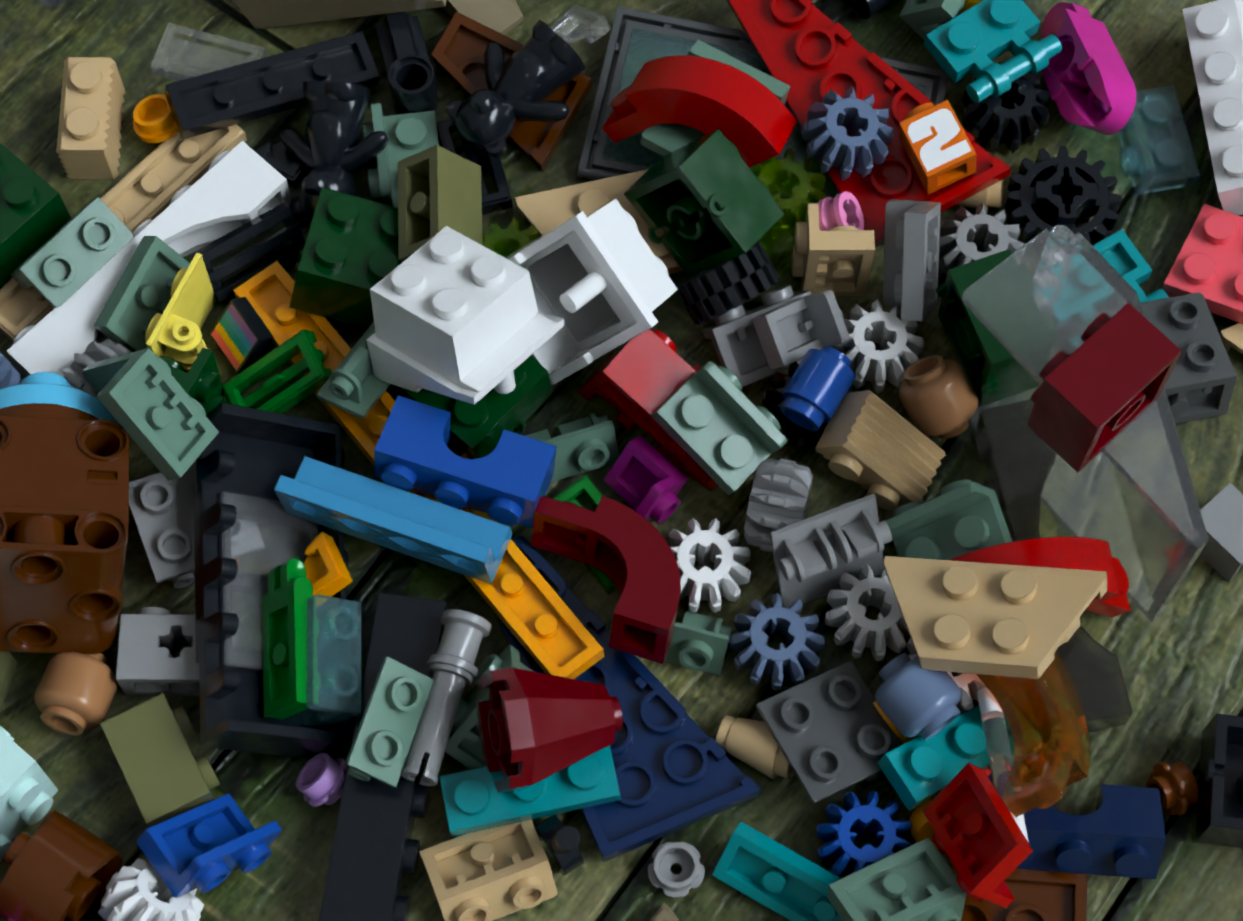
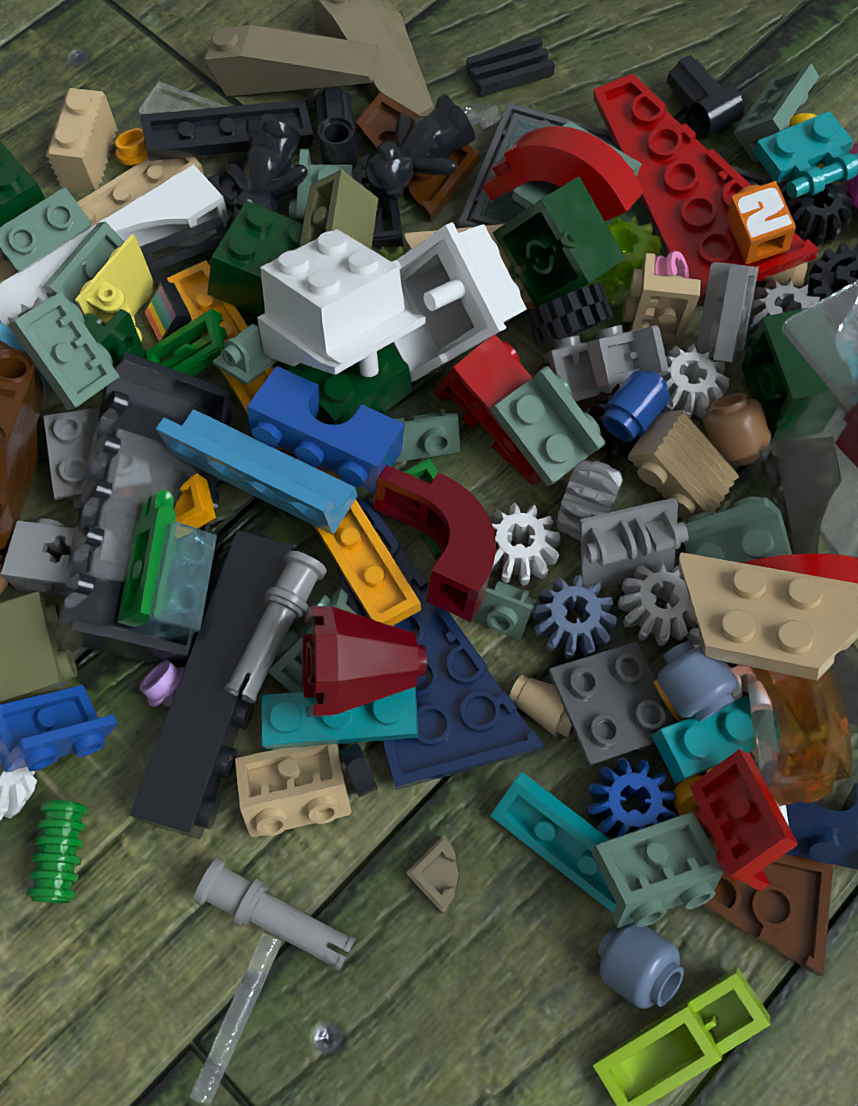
camera: 10 degrees right, 0 degrees up
sand green hinge [345,656,434,787] -> none
magenta bracket [603,436,688,525] -> none
light grey plate [648,842,705,898] -> none
sand blue gear [801,86,894,181] -> none

